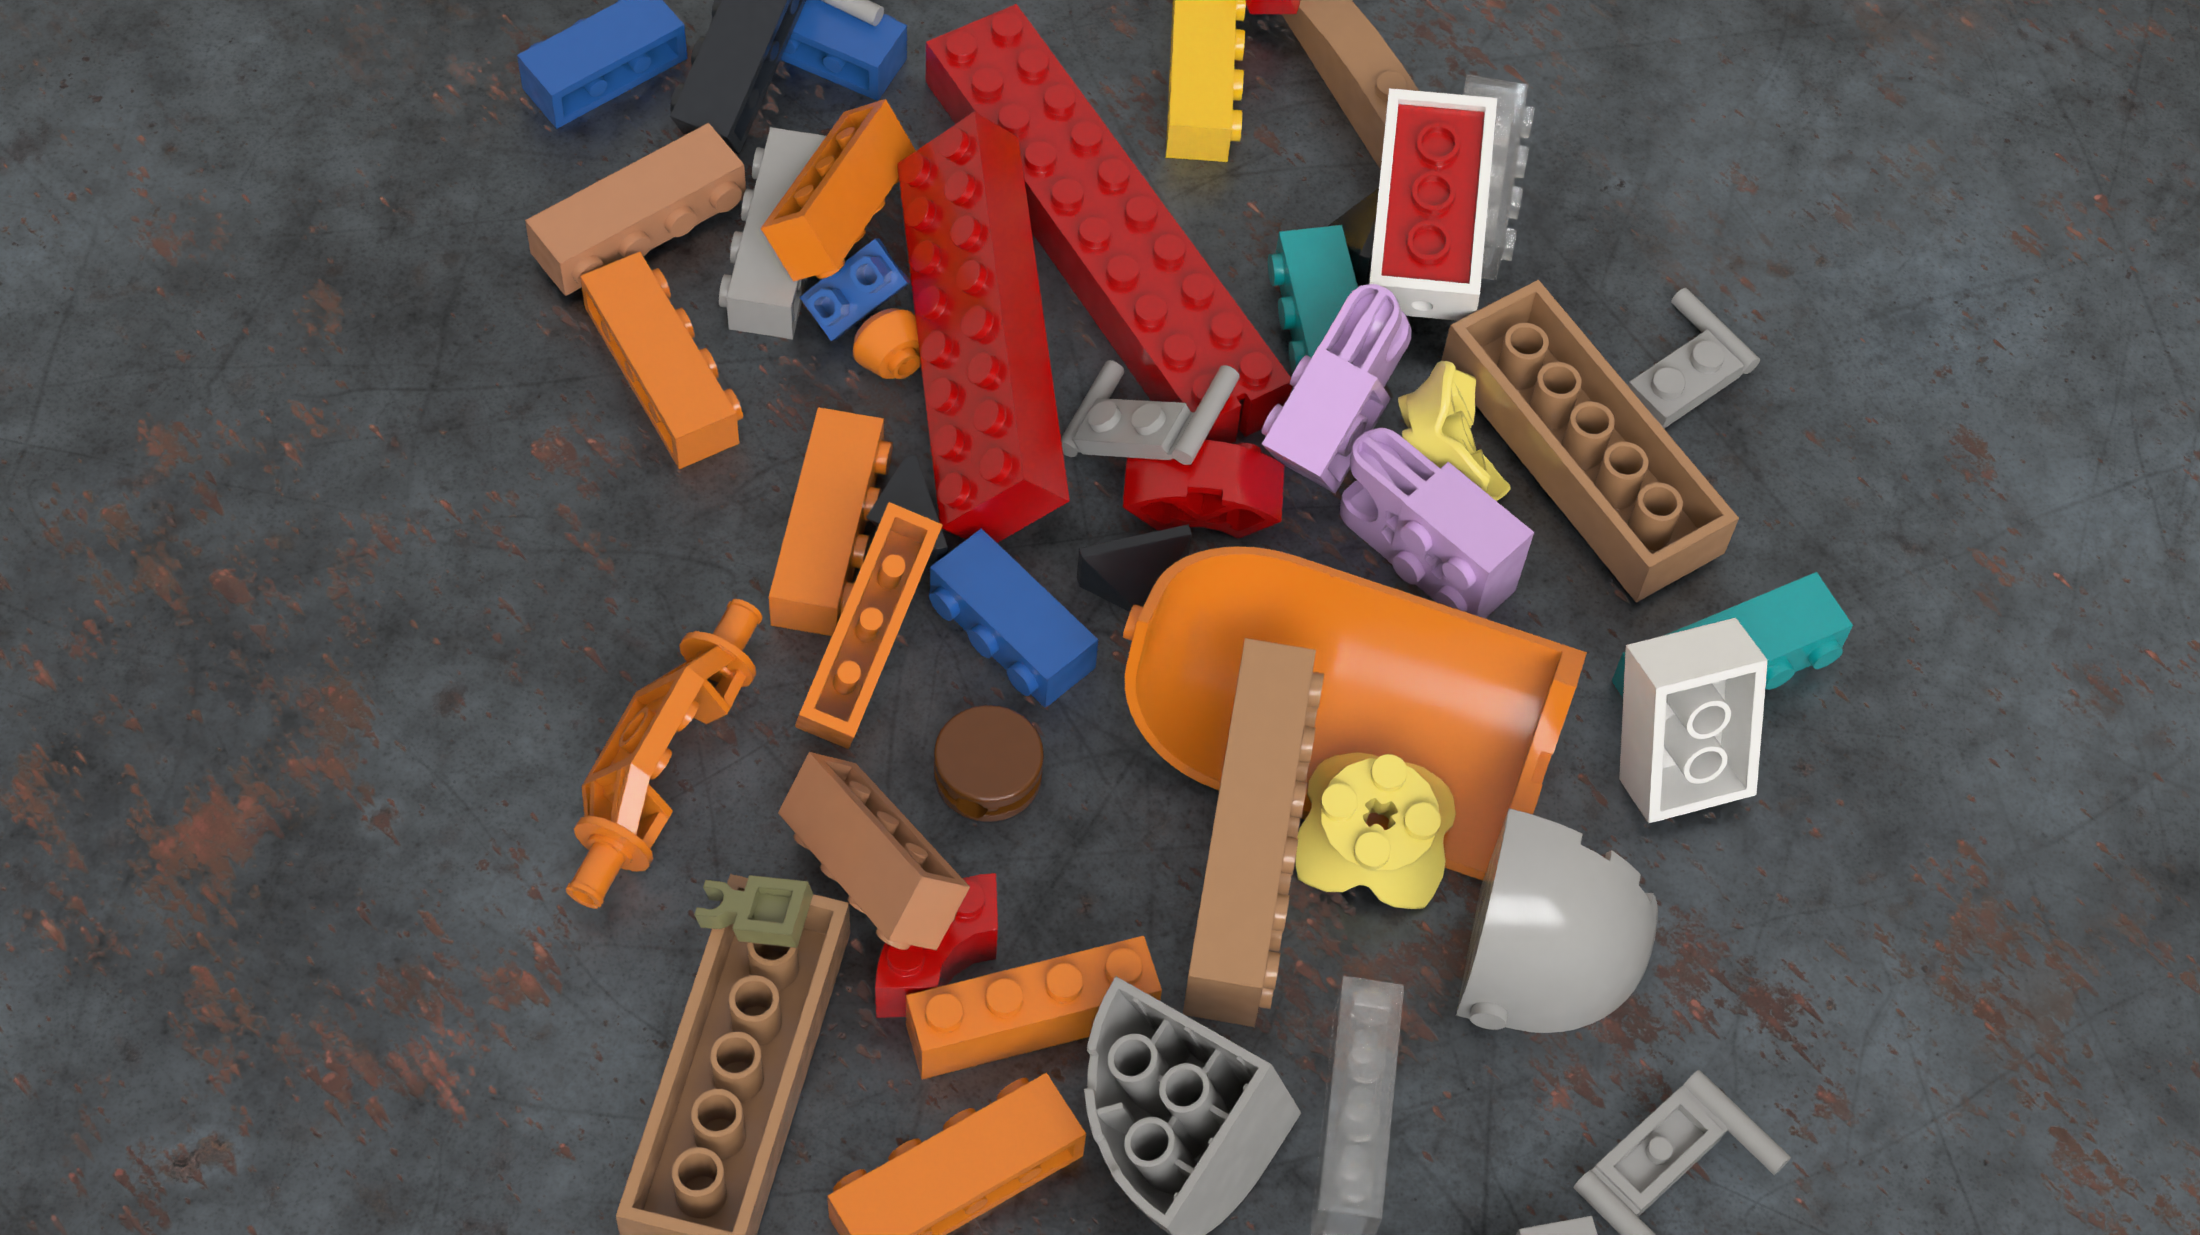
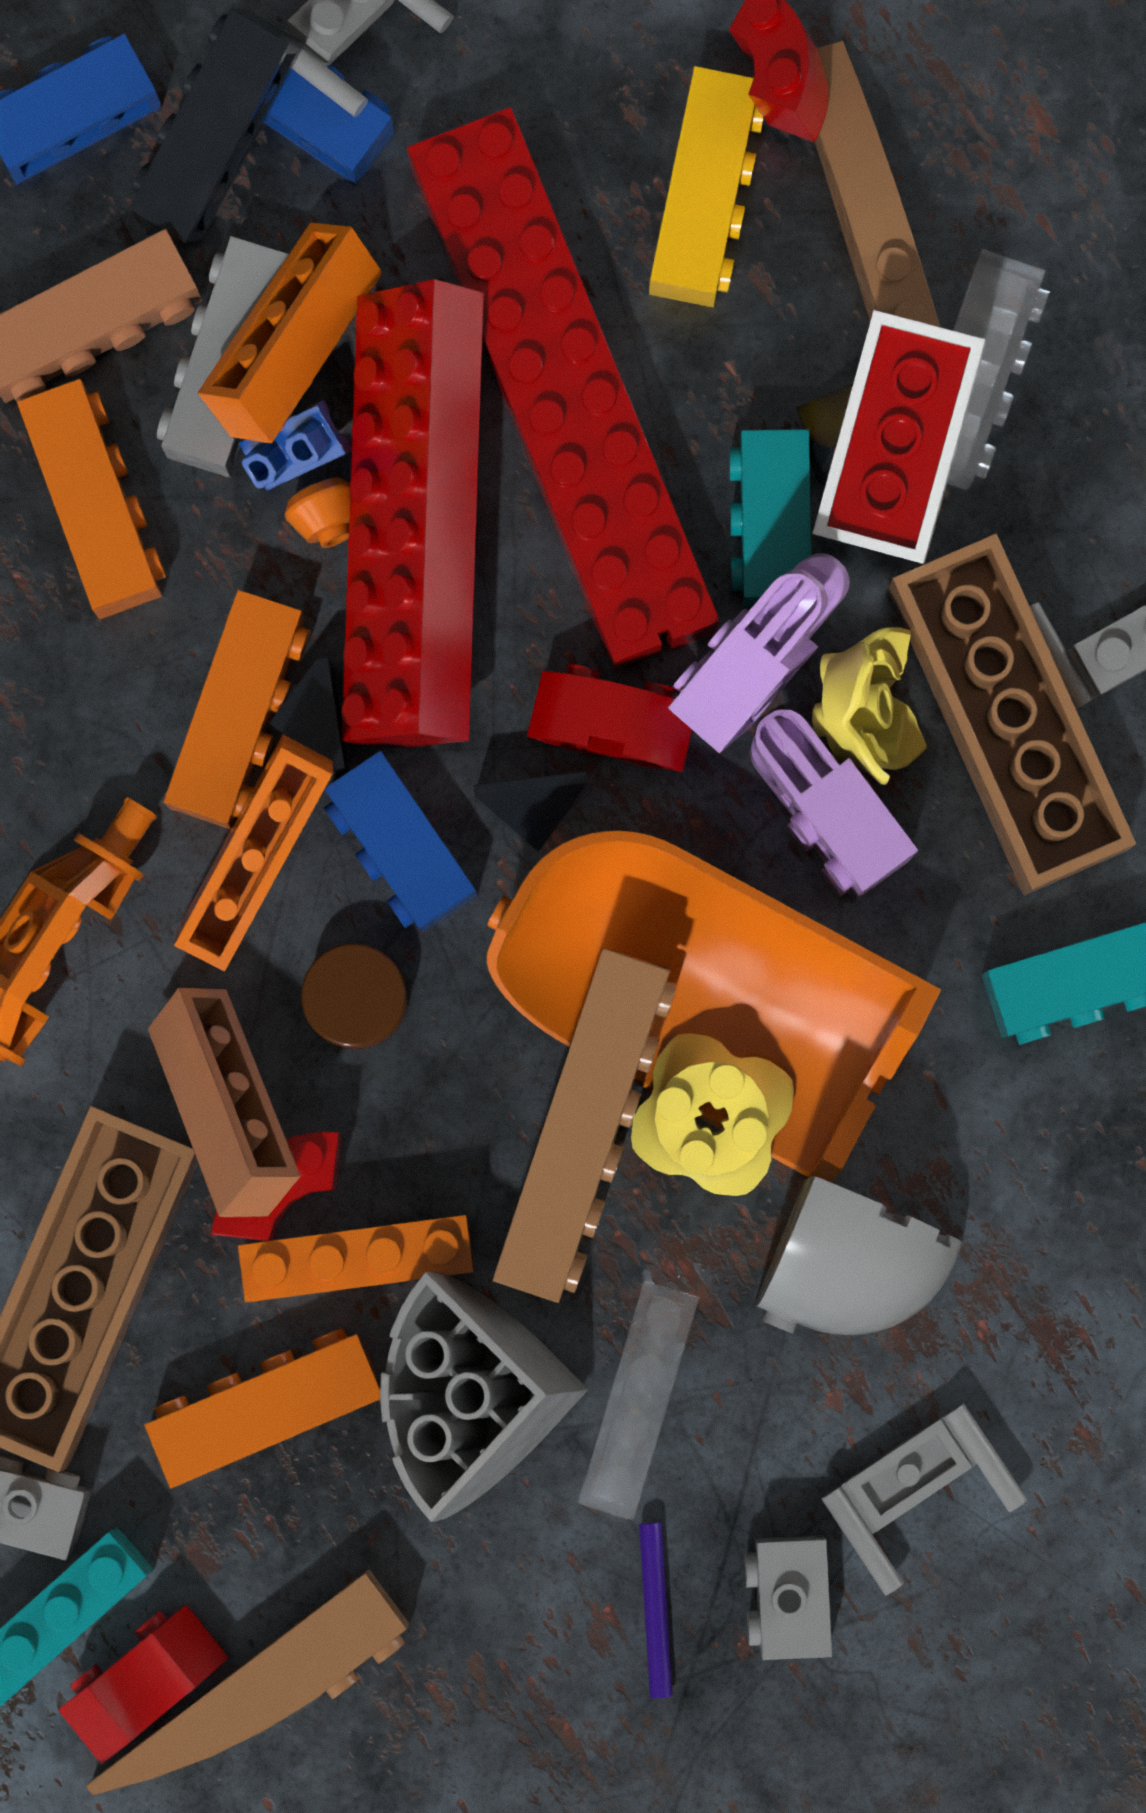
camera: 15 degrees right, 25 degrees up
olive plate [694,875,813,948] -> none
light grey plate [1061,360,1240,465] -> none
white brick [1619,618,1768,823] -> none

